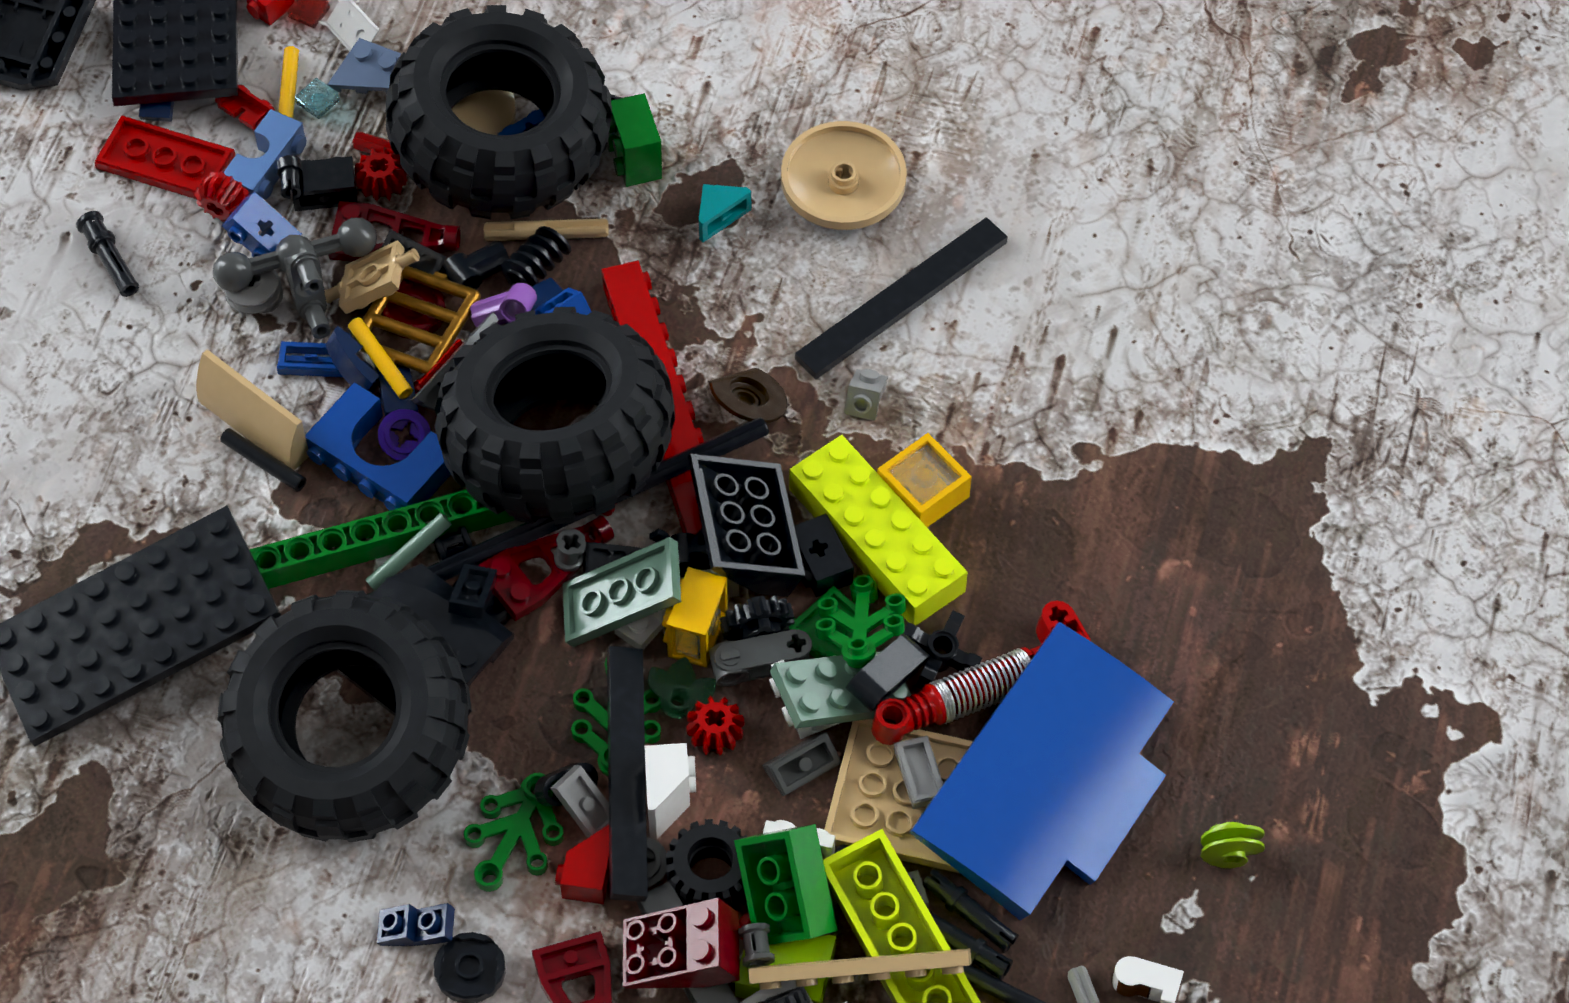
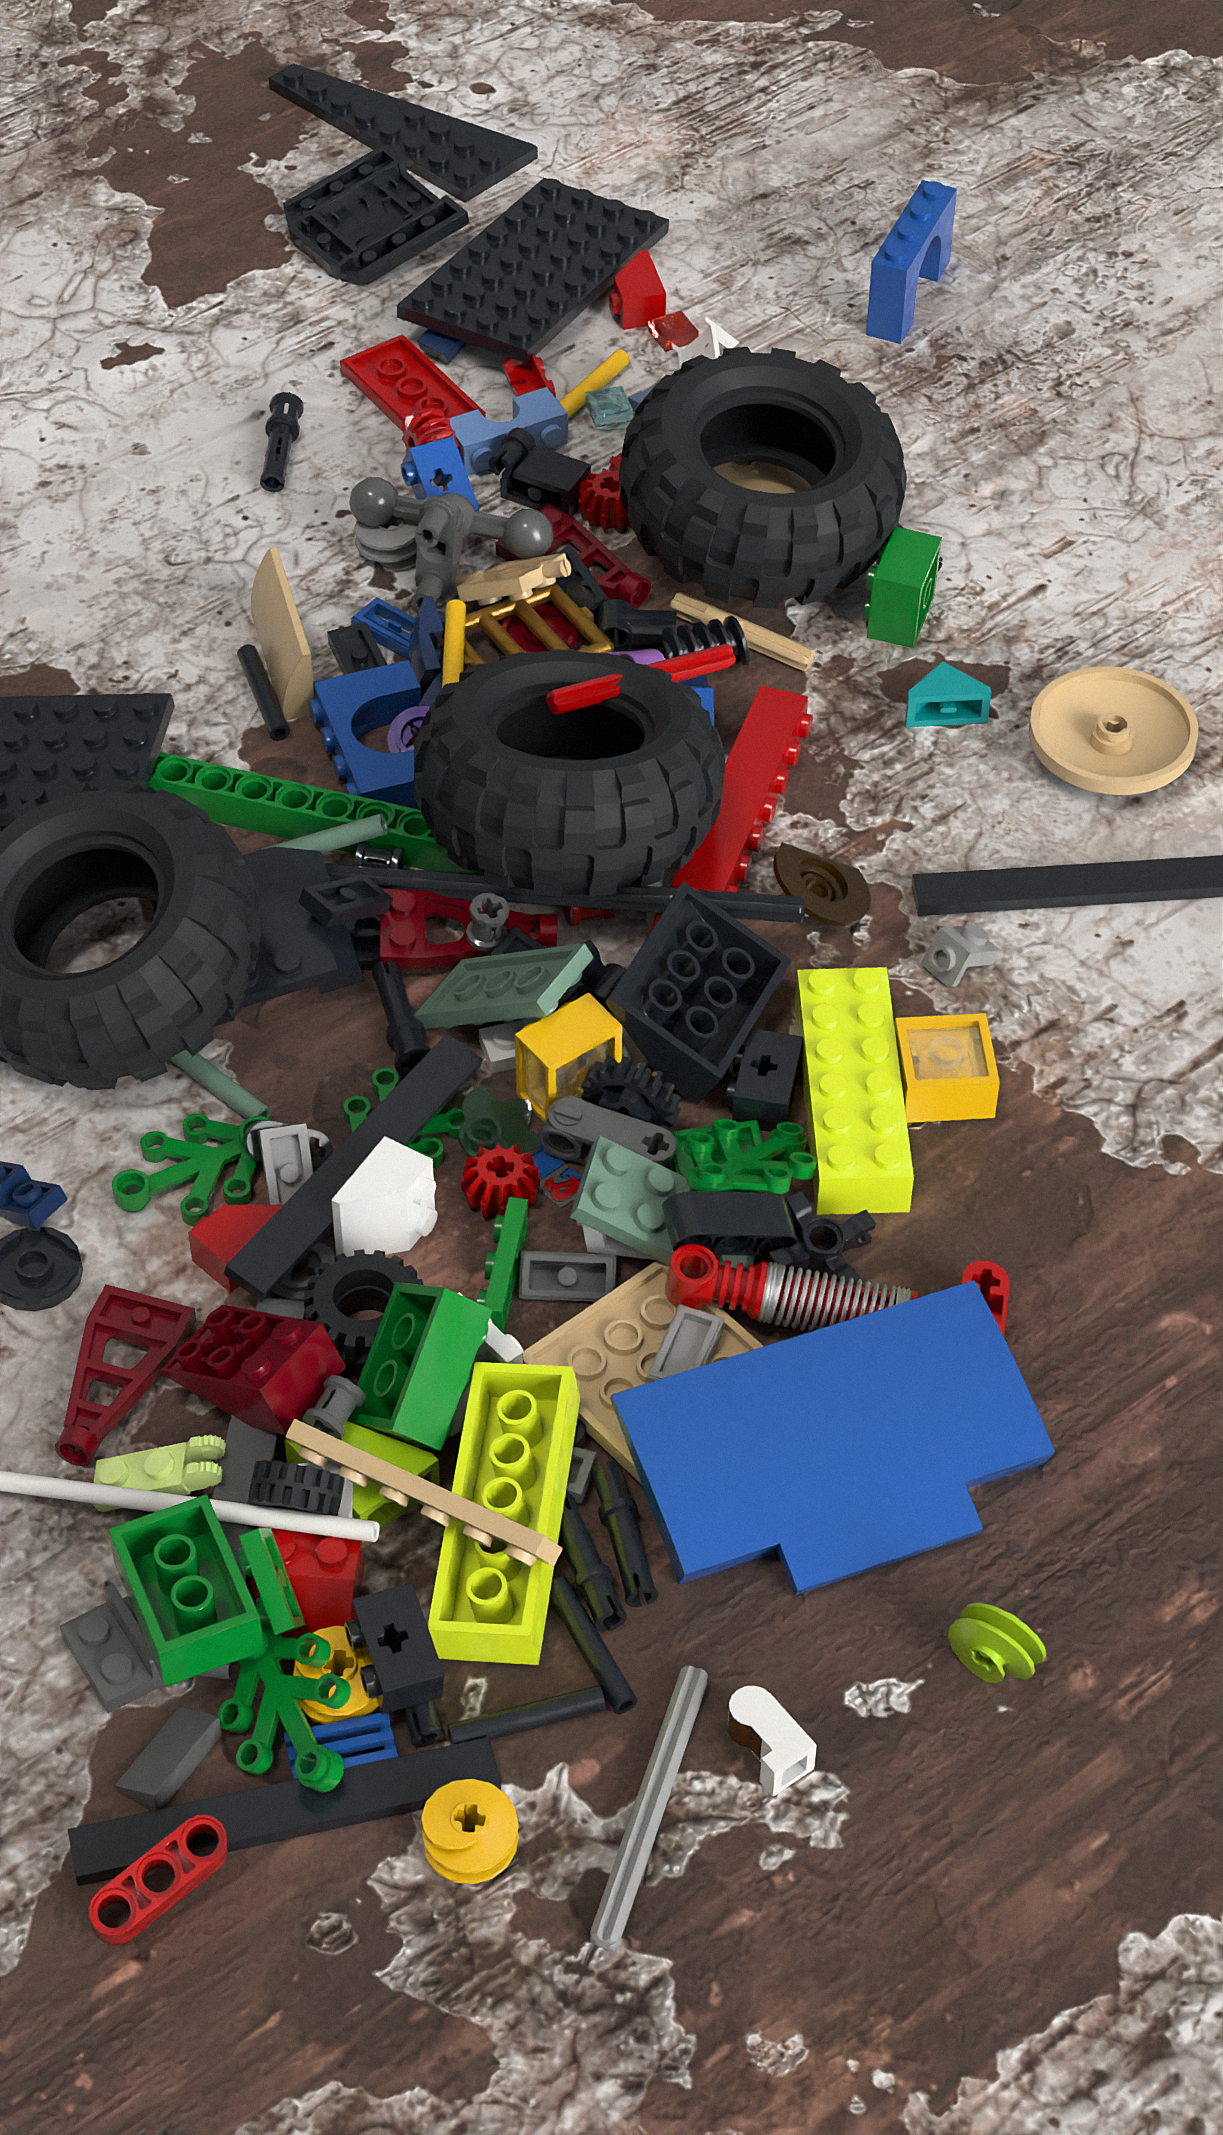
camera: 35 degrees right, 10 degrees down
none -> sand green piece [169,1049,271,1119]
none -> black plate [327,622,387,675]
none -> black pin [371,961,431,1077]
none -> green plate [477,1197,528,1334]
none -> sticker [521,1141,582,1208]
none -> red axle [546,644,736,715]

